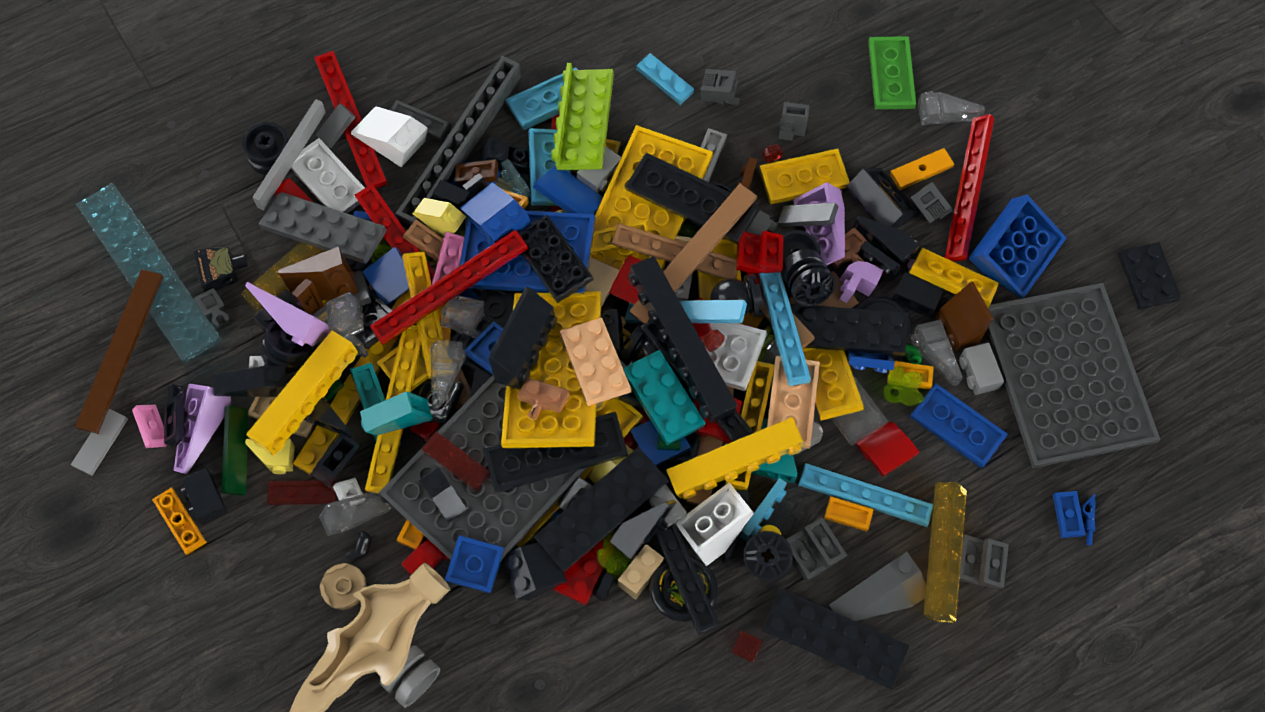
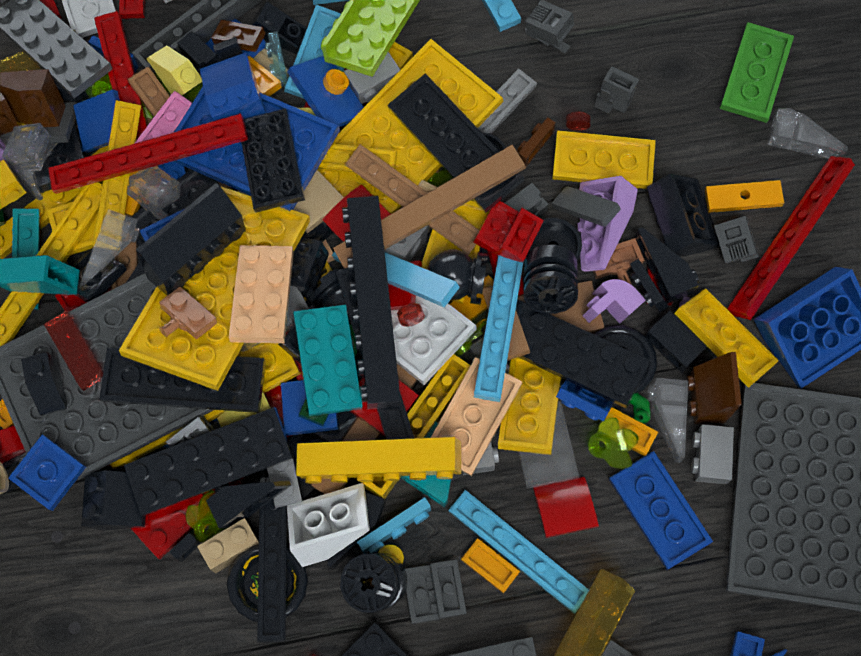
camera: 25 degrees right, 5 degrees up
none -> light orange tile [323,69,349,95]

